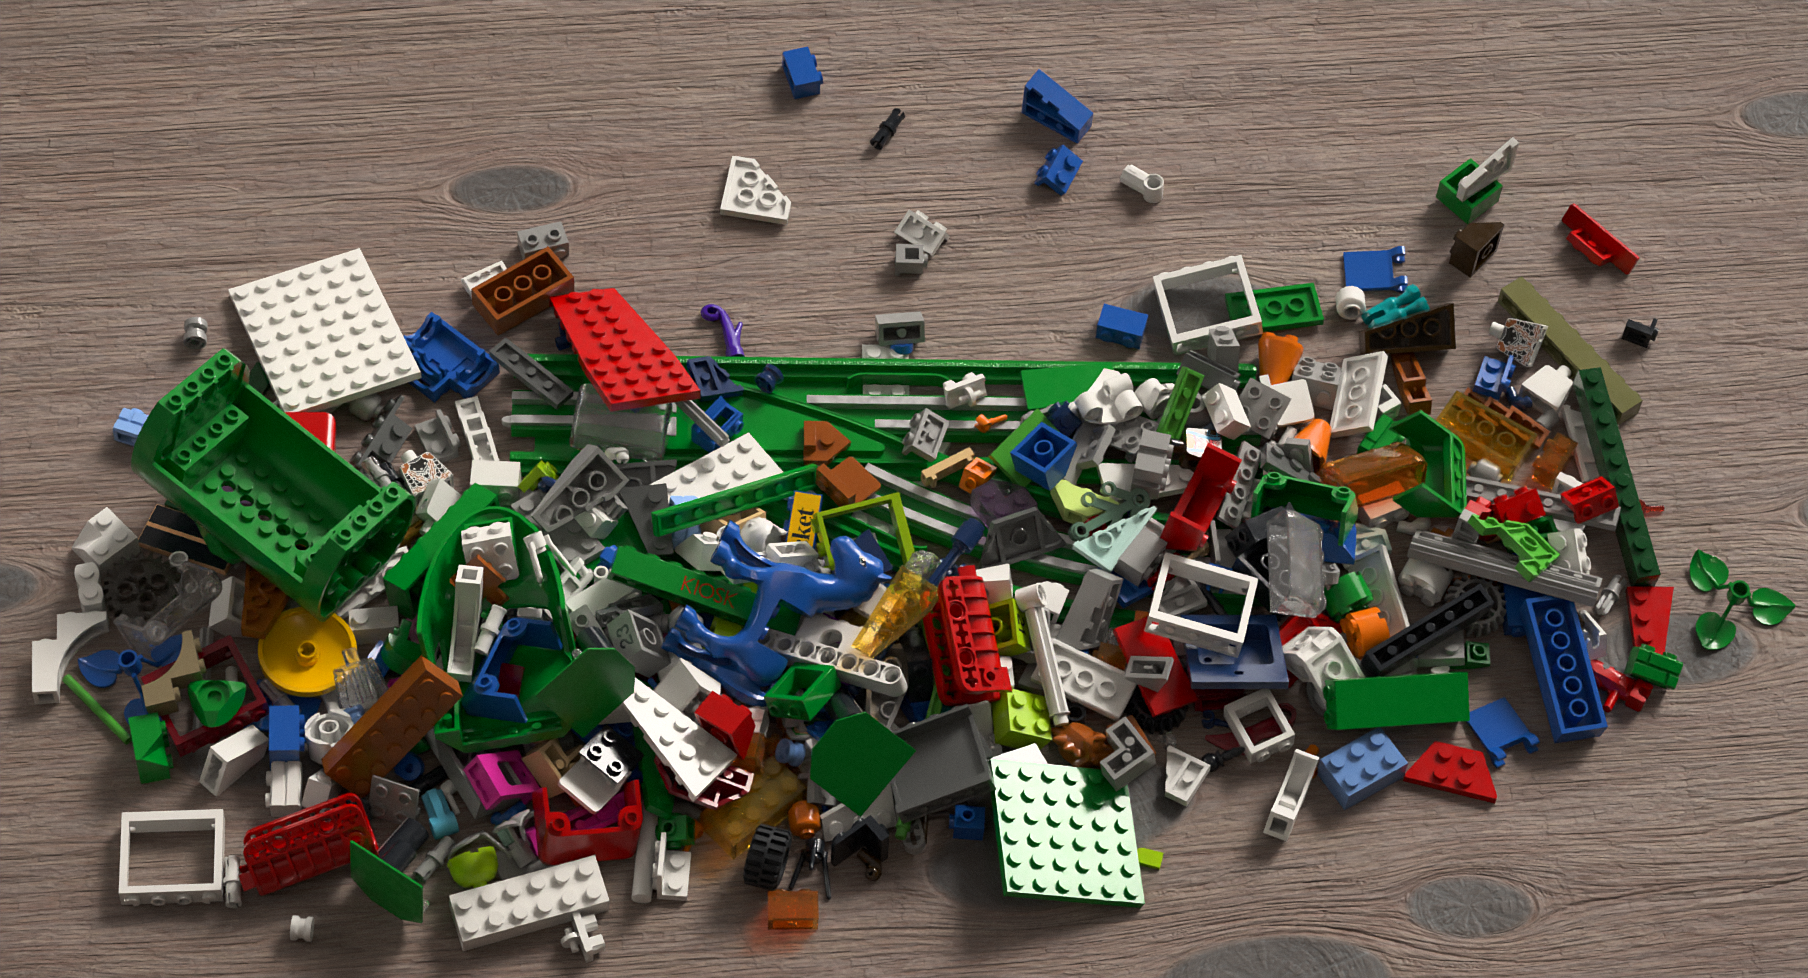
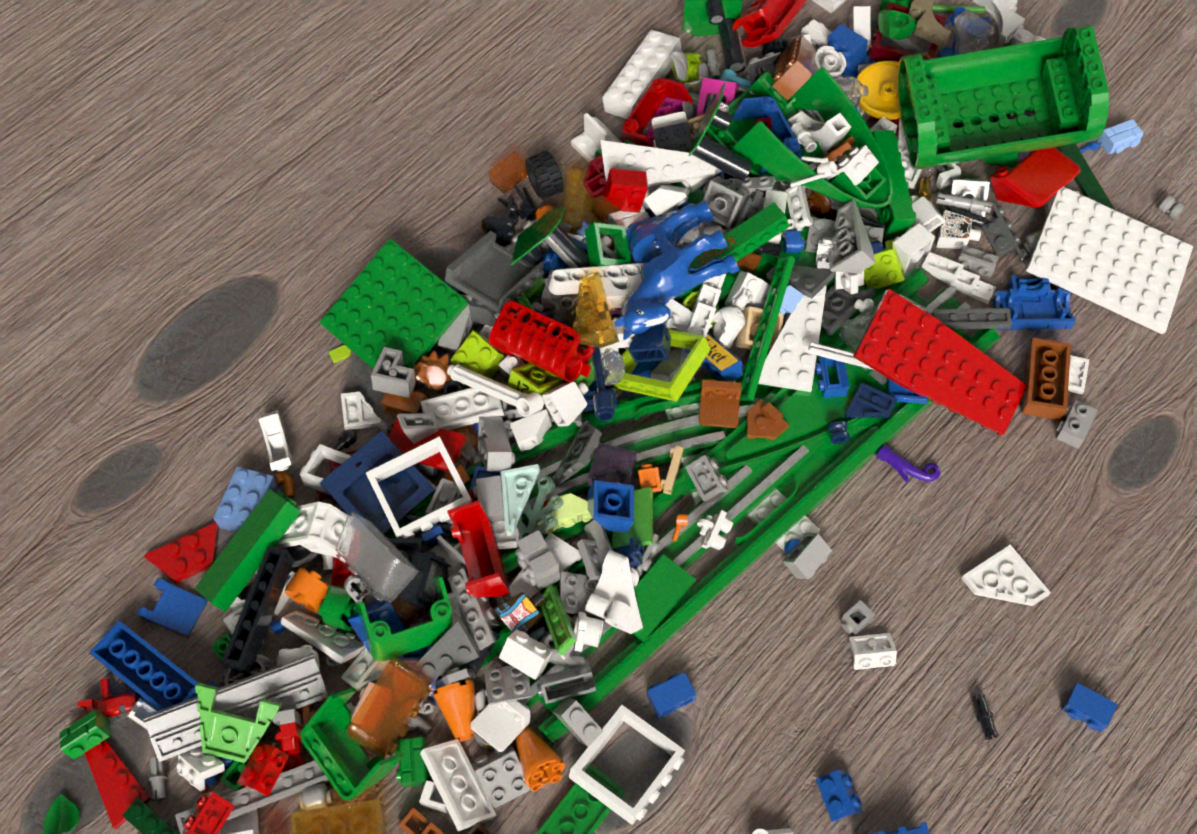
camera: 145 degrees right, 5 degrees up
white hips [560,911,605,963] -> none

